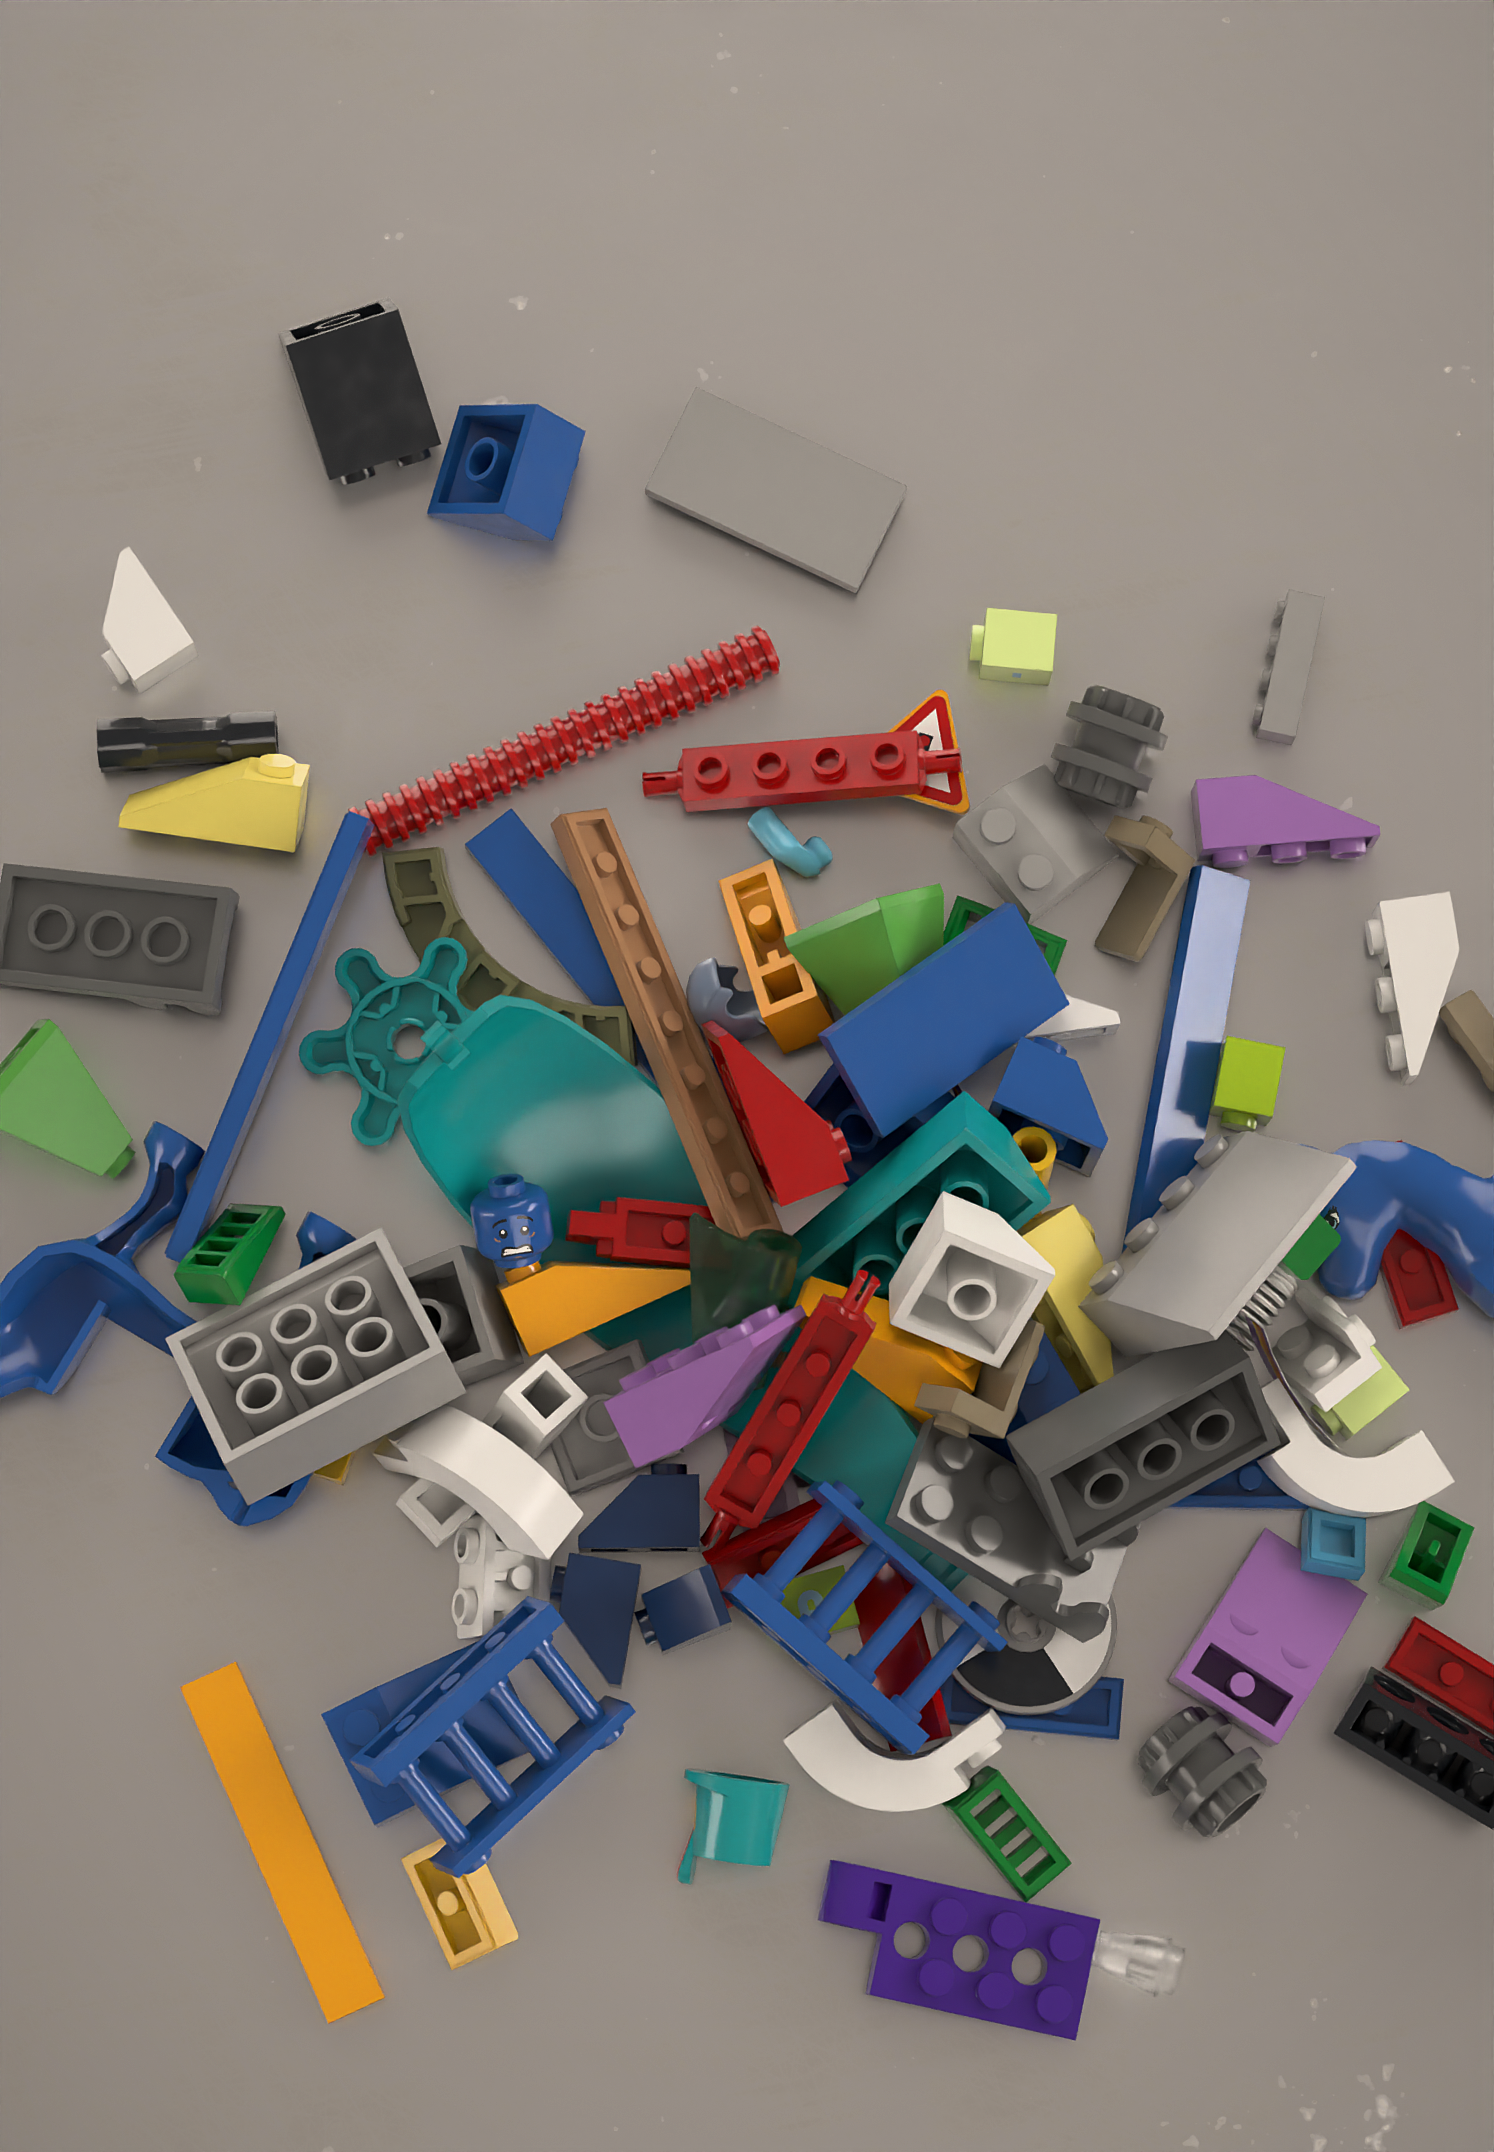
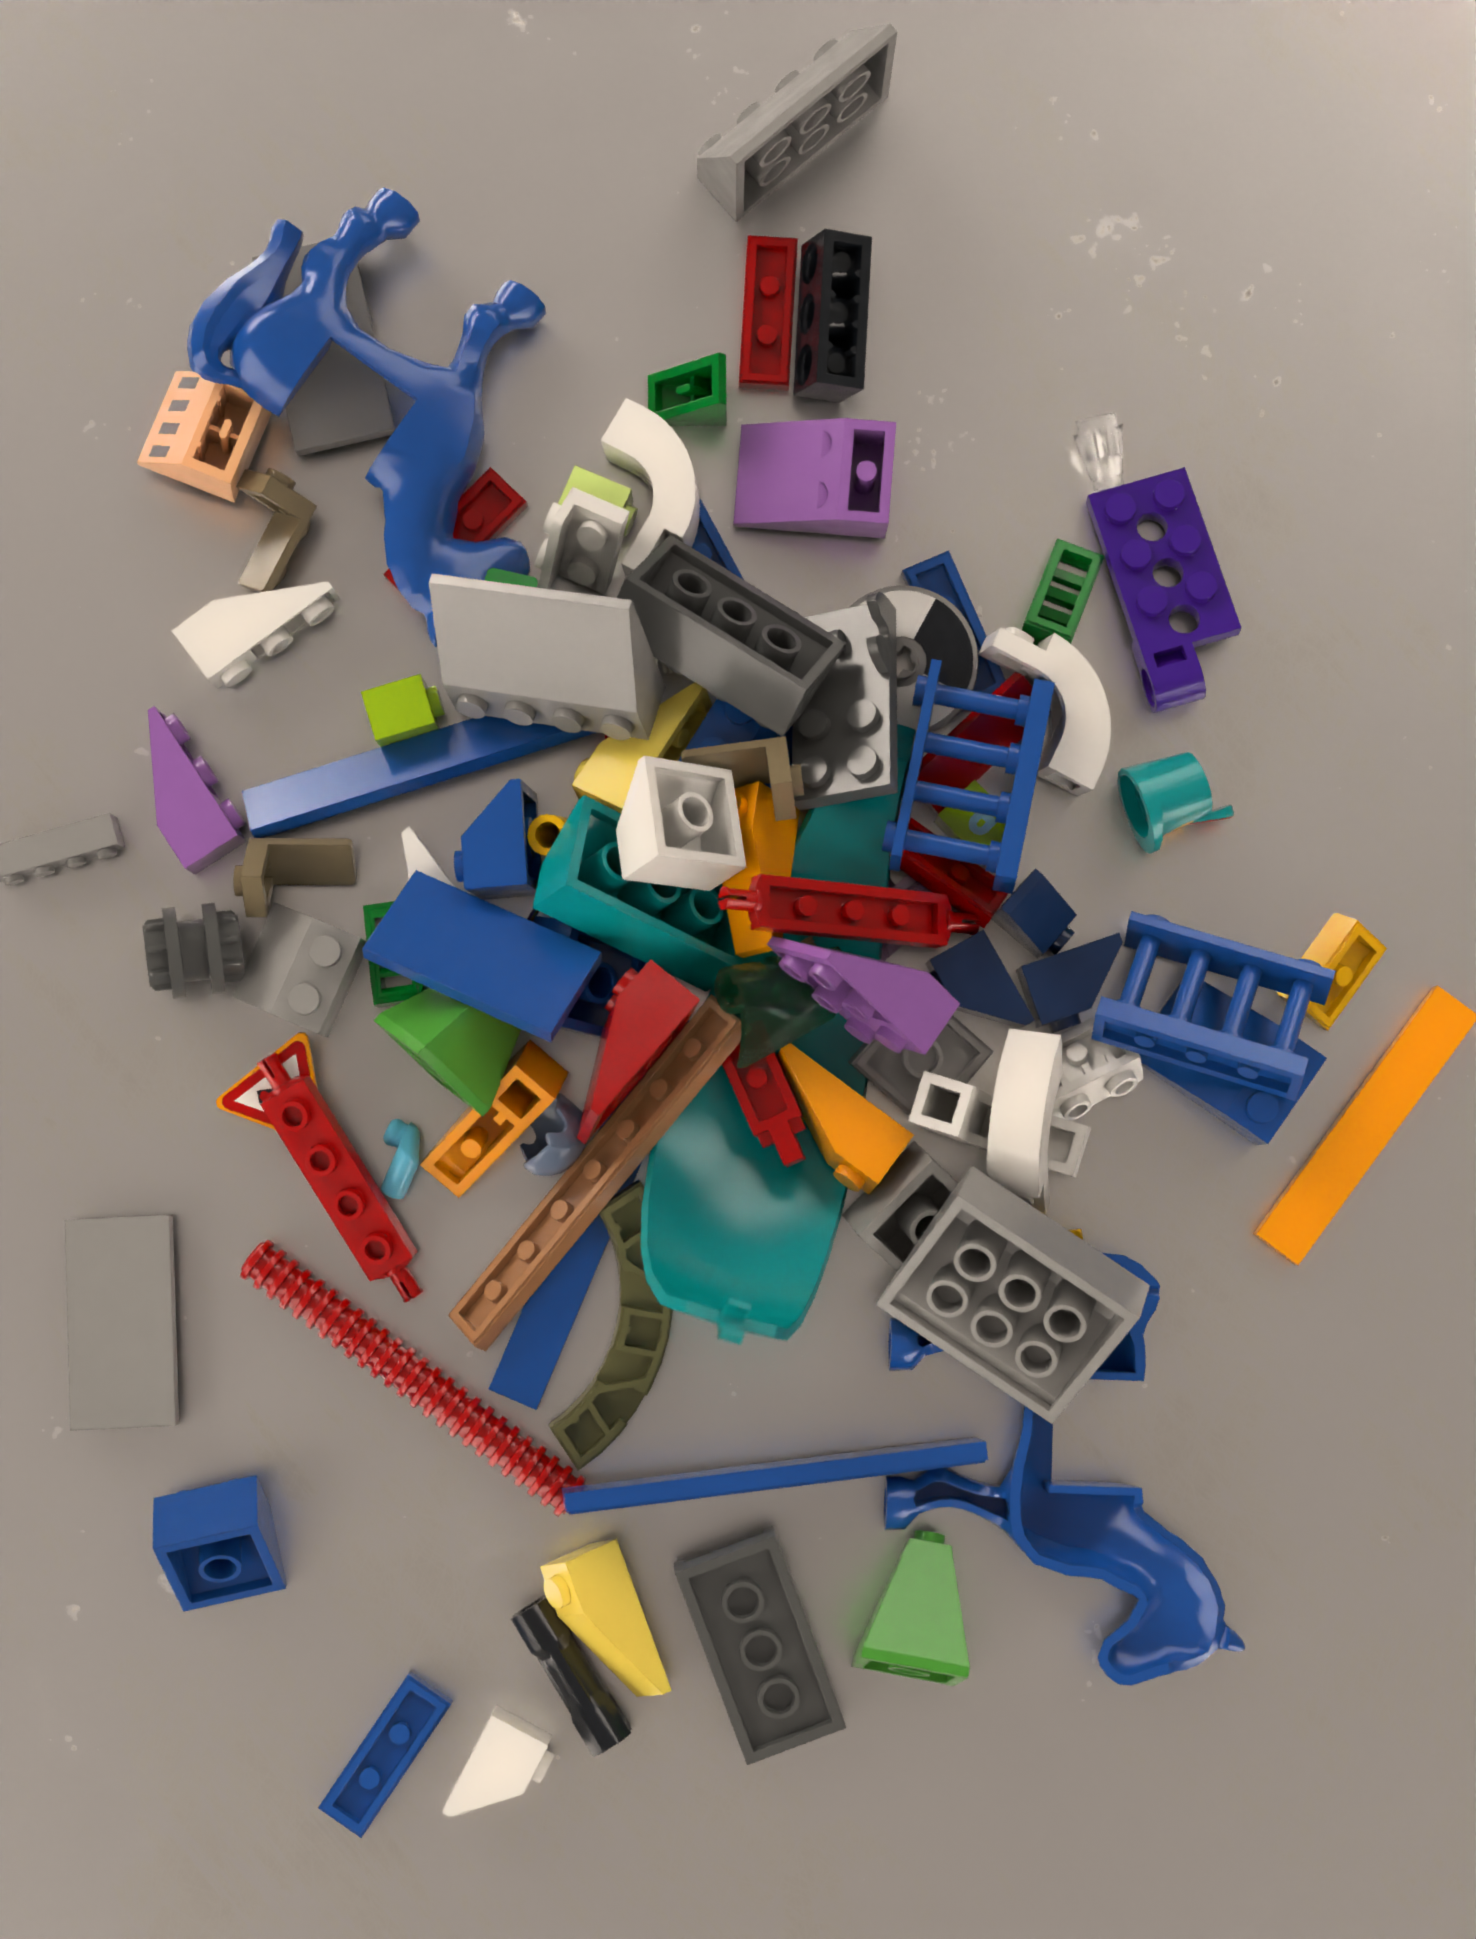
camera: 115 degrees left, 5 degrees up
green slope [174,1203,286,1305] -> none
black slope [278,297,441,485] -> none
teal plate [299,937,474,1146] -> none
blue head [470,1174,554,1269] -> none
yellowish green brick [969,608,1058,686] -> none
dark grey piece [1138,1706,1267,1837] -> none
sticker [1244,1314,1351,1457] -> none
dark azure tile [1301,1508,1366,1581] -> none
none -> blue tile [318,1671,453,1838]

